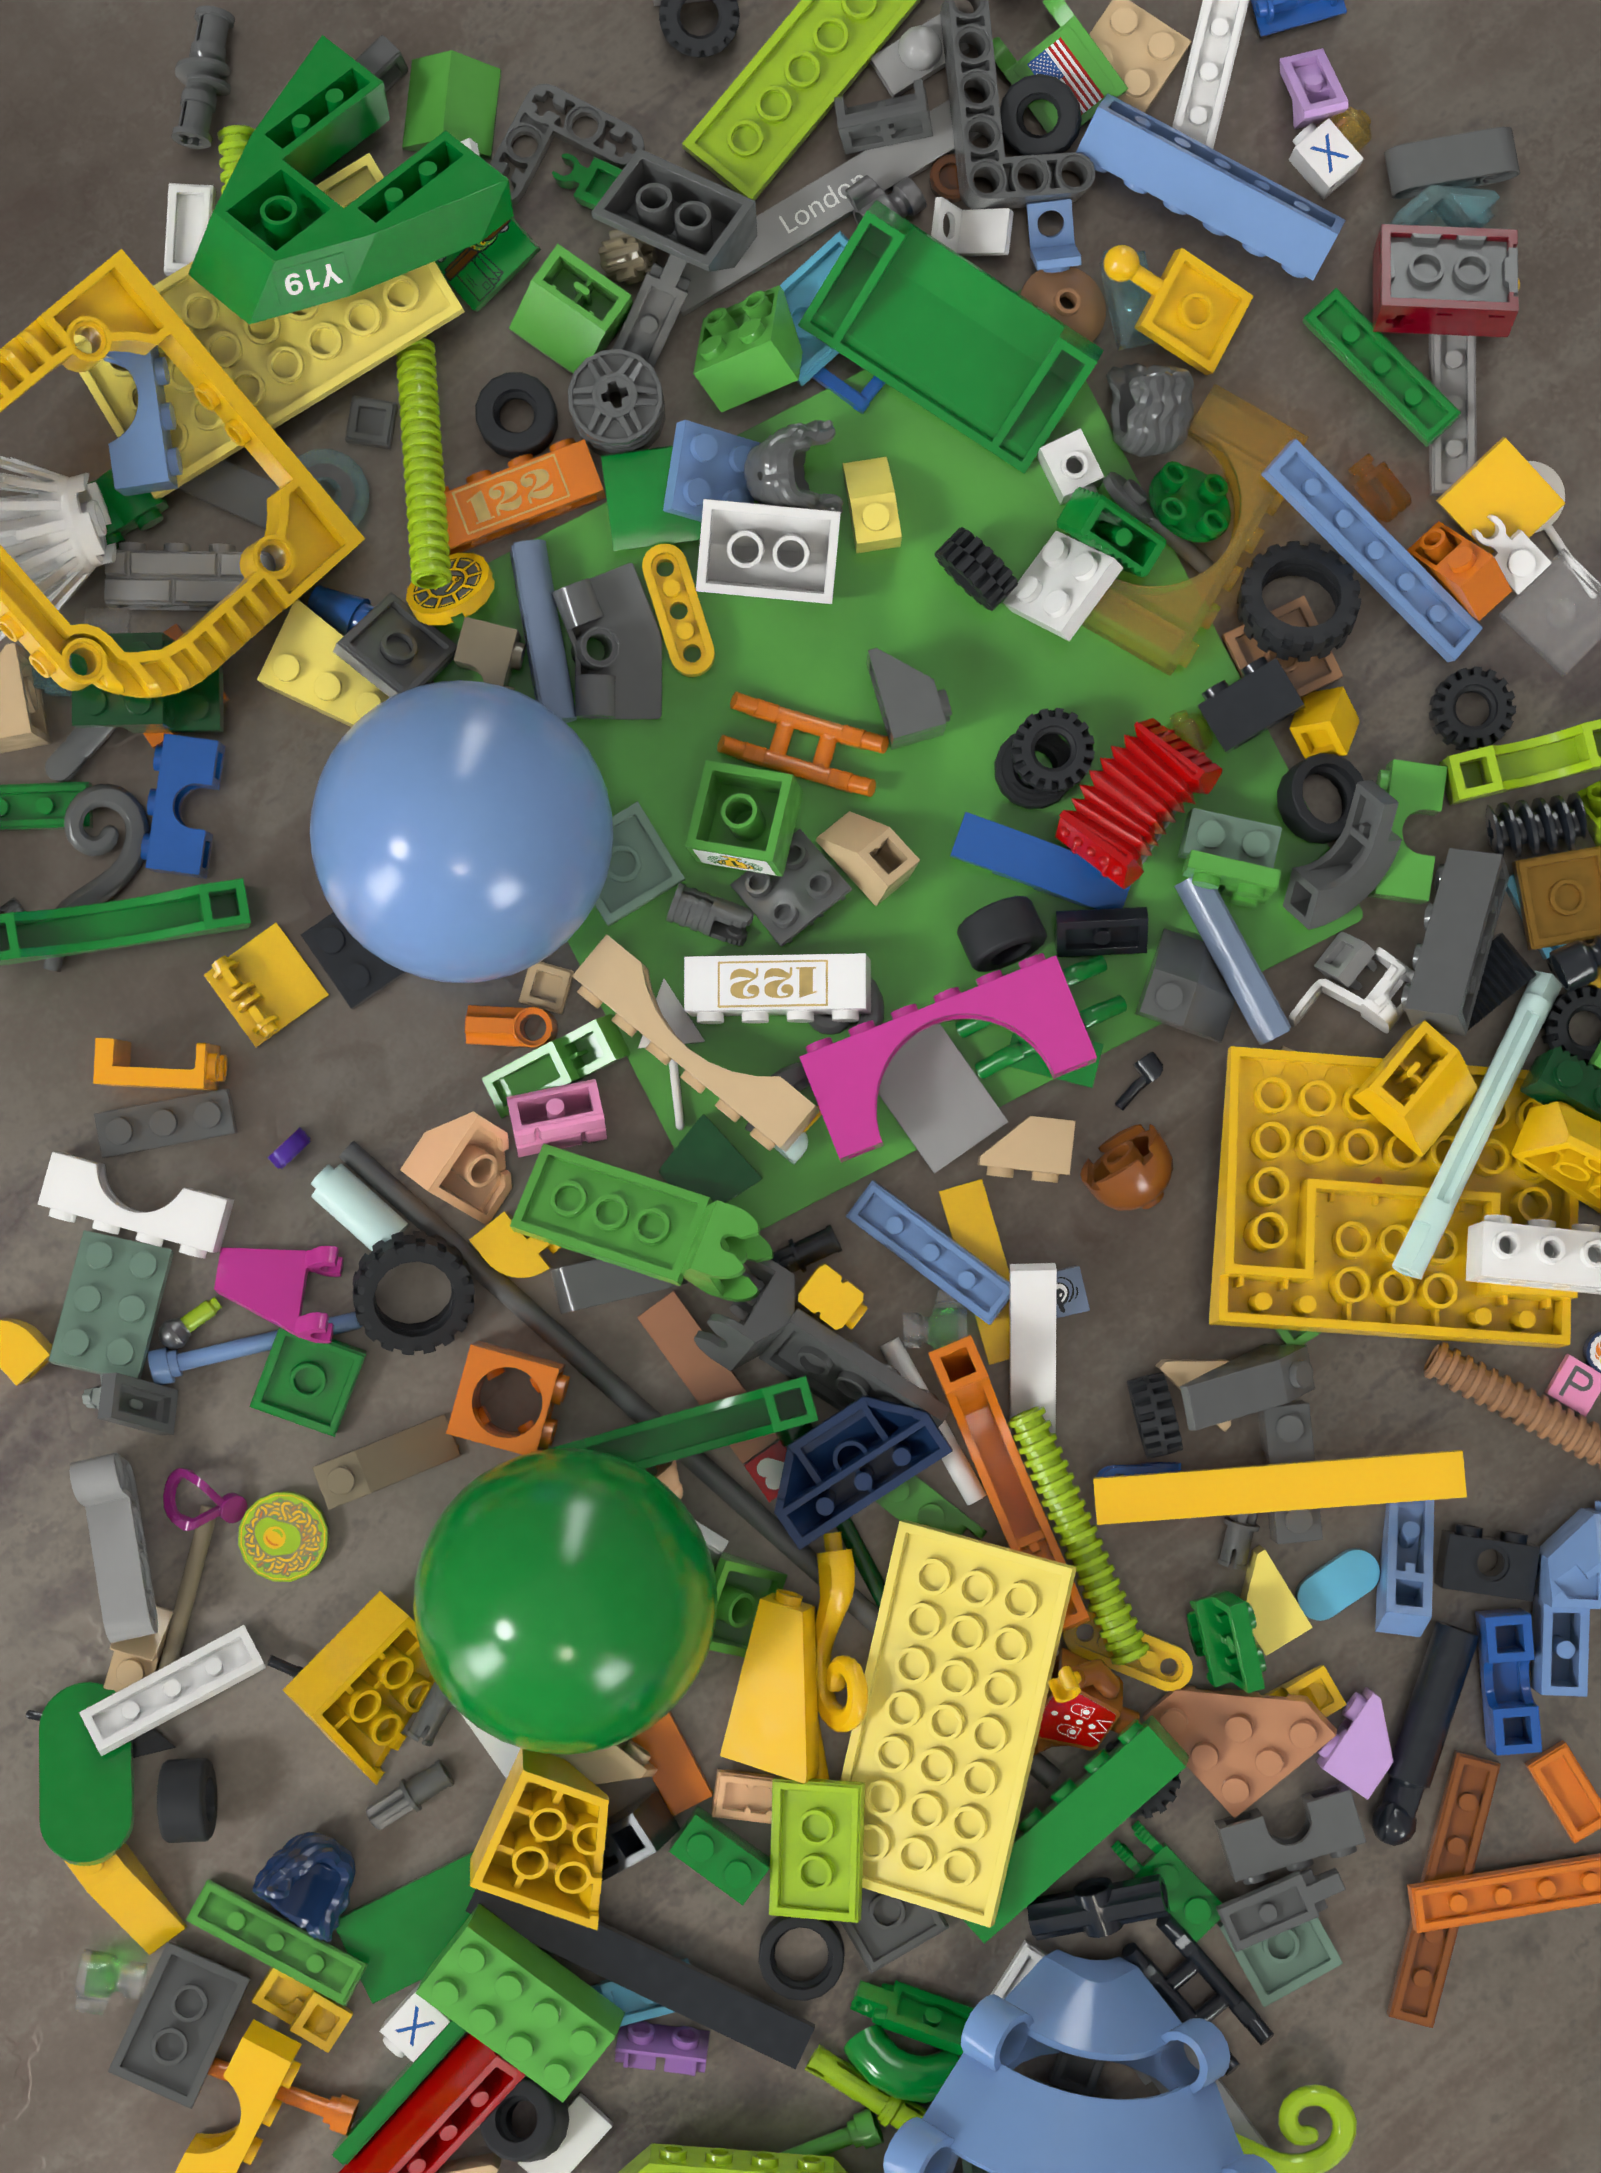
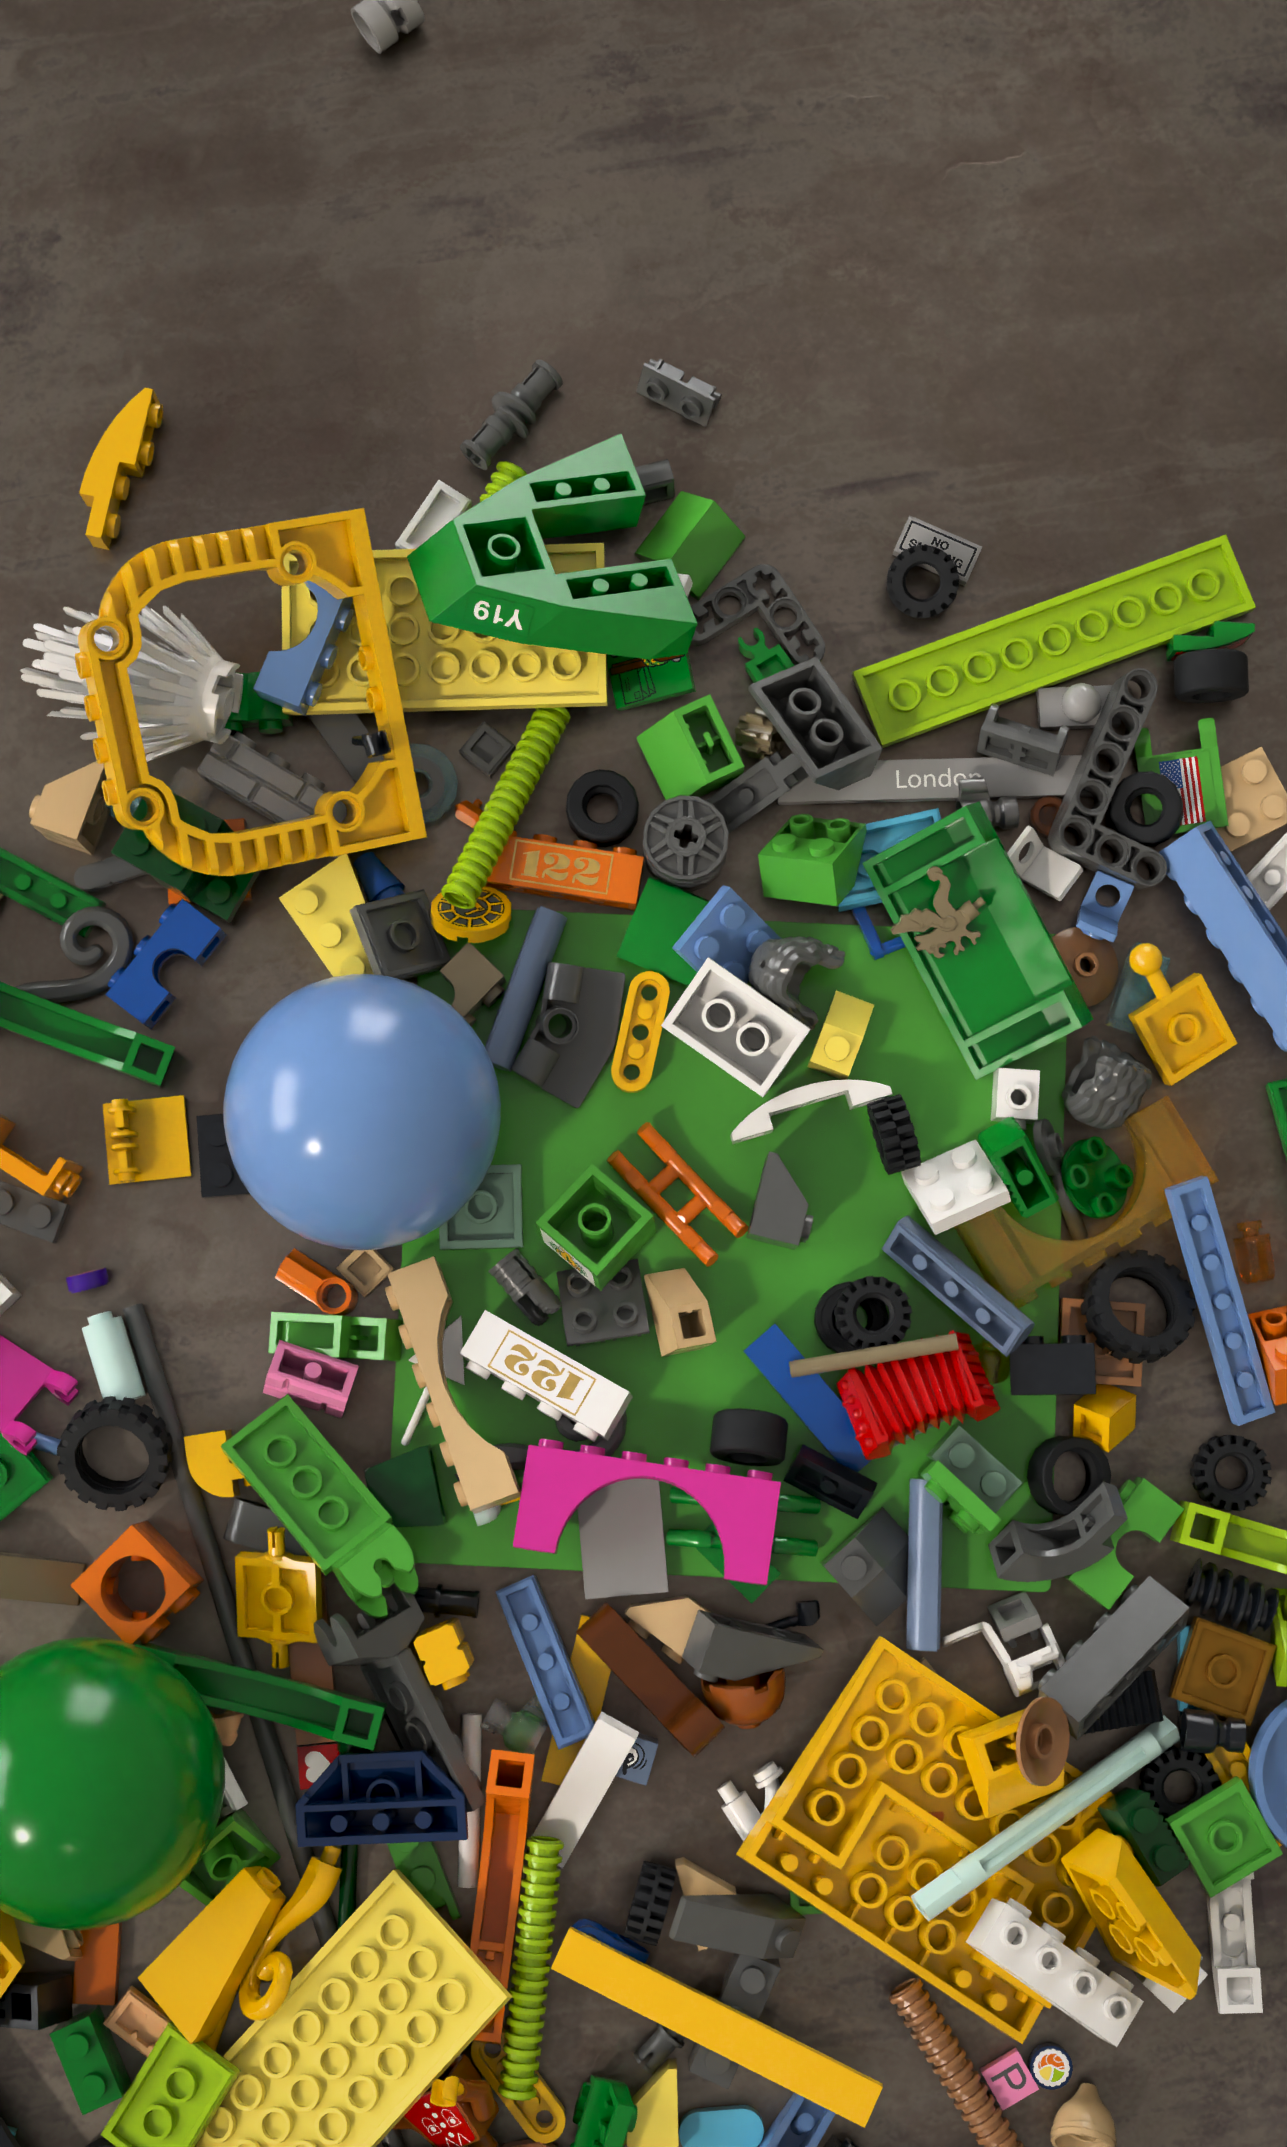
camera: 25 degrees right, 5 degrees down
light nougat slope [400,1111,512,1225] -> none
none -> yellow plate [235,1526,322,1669]
none -> black hand [352,730,391,758]
none -> orange rock [454,799,483,828]
none -> reddish brown beam [576,1602,725,1758]
none -> dark grey slope [682,1610,824,1682]
none -> white plant [717,1761,784,1842]
none -> white slope [730,1079,892,1144]
none -> dark tan bar [789,1333,959,1378]
none -> sand blue brick [882,1215,1035,1357]
none -> dark tan piece [891,866,986,958]
none -> medium nougat dish [1016,1697,1070,1786]

